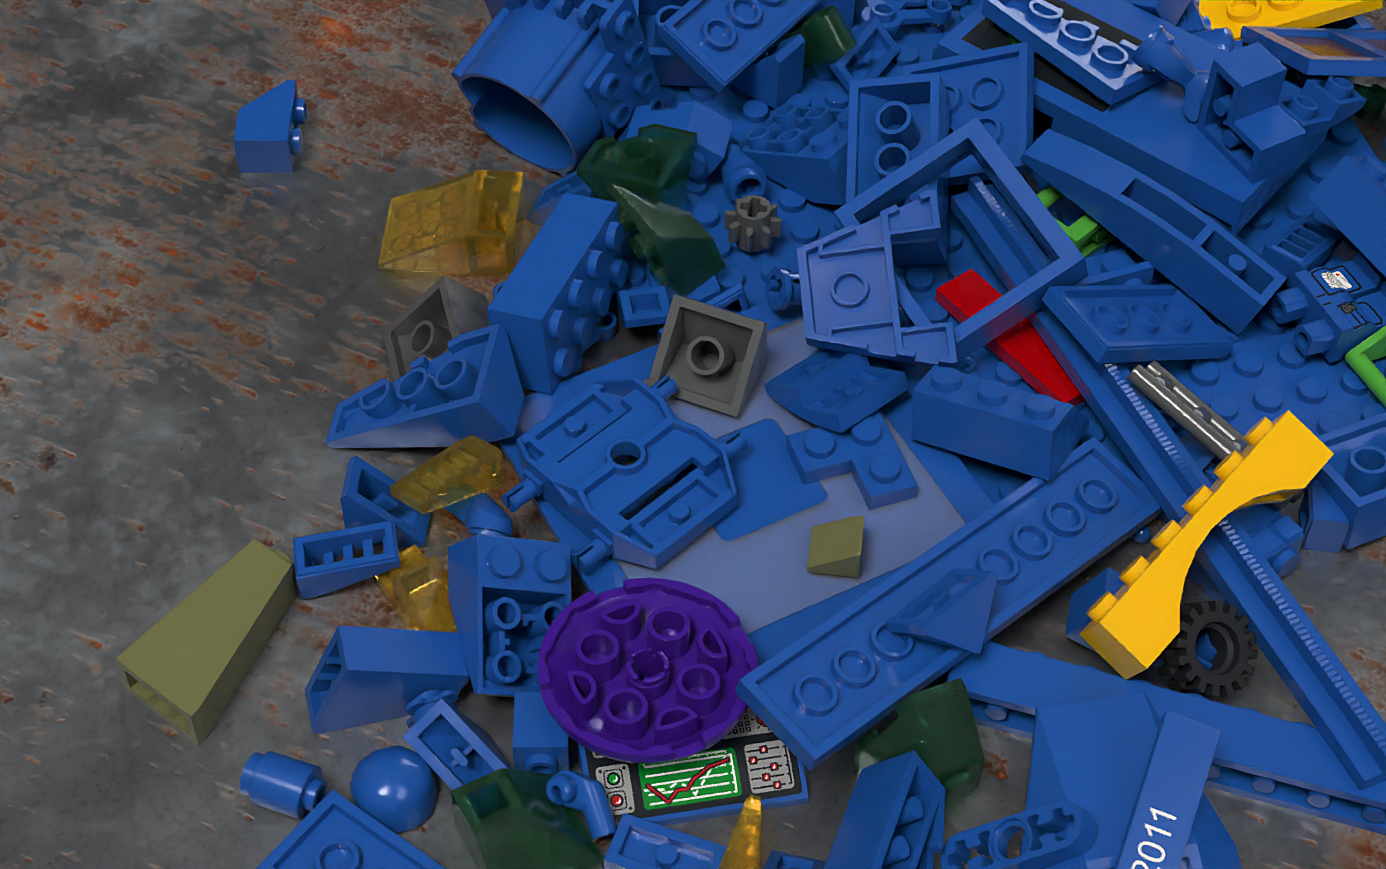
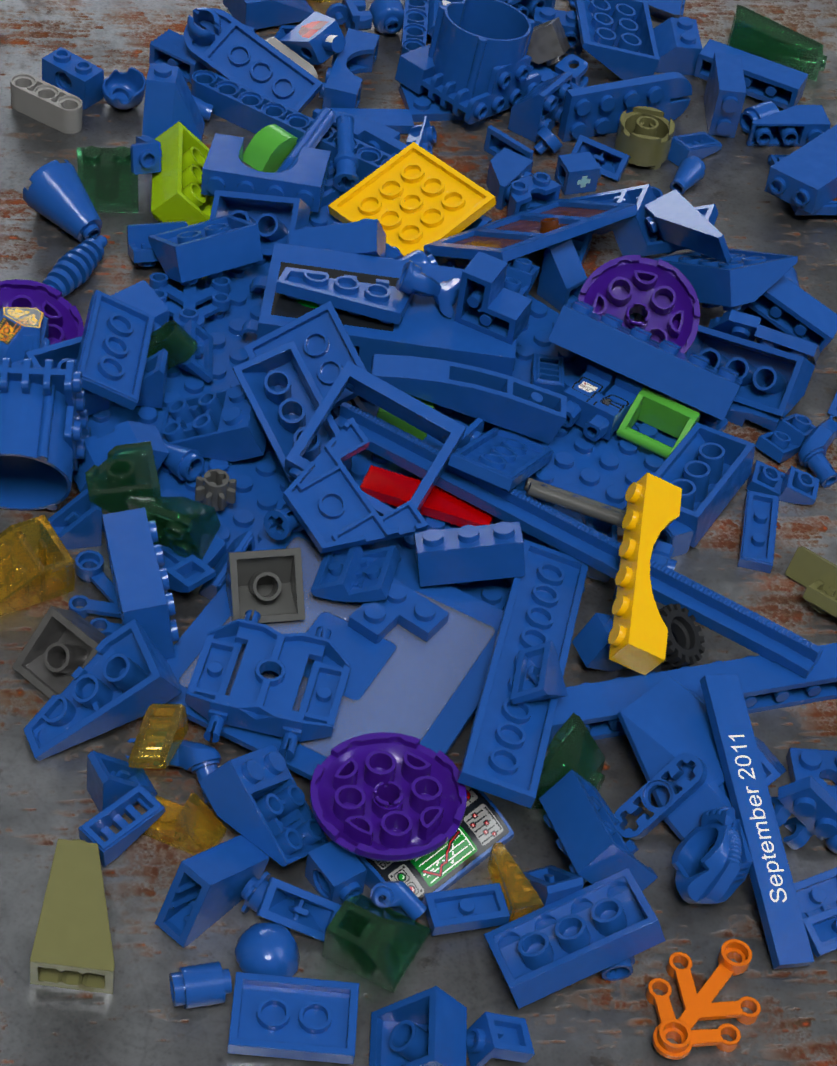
camera: 40 degrees left, 5 degrees down
olive slope [807,516,864,578] -> none

